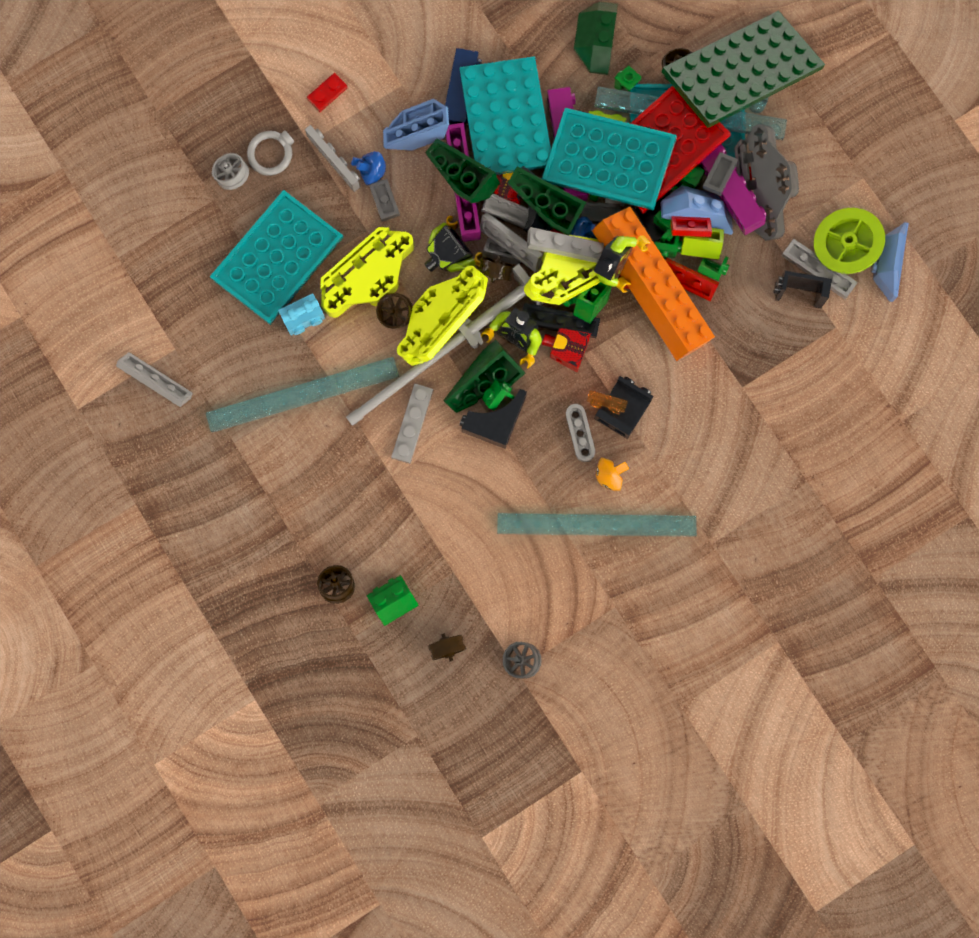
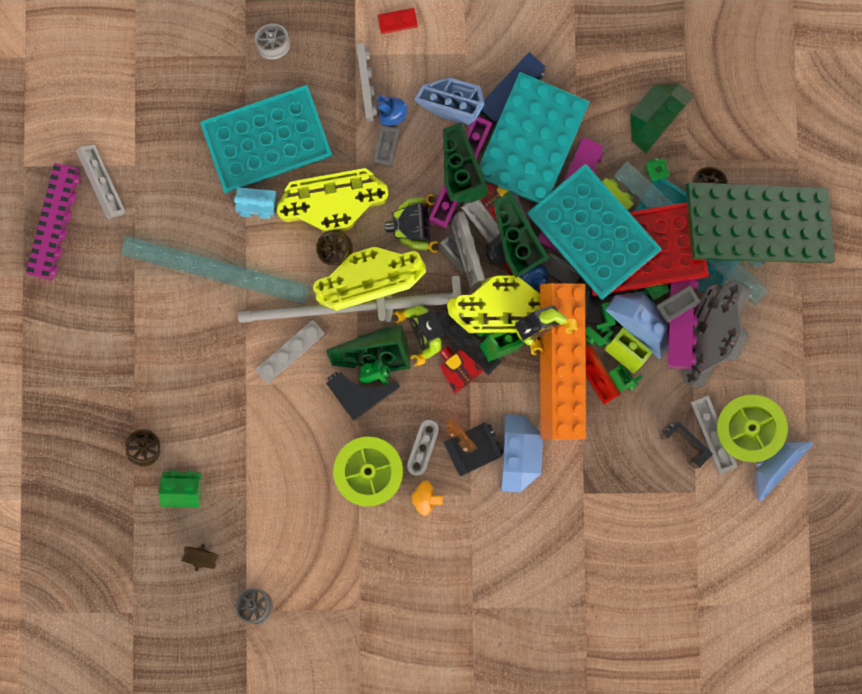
camera: 25 degrees right, 5 degrees up
light grey piece [247,130,295,176] -> none
dark brown wheel [478,255,515,283] -> none
clear light blue plate [497,513,697,537] -> none
light grey plate [527,227,604,263] -> none
red plate [670,216,712,237] -> none
none -> magenta brick [26,163,81,281]
none -> lime piece [333,437,403,507]
none -> medium blue wedge [501,414,543,492]

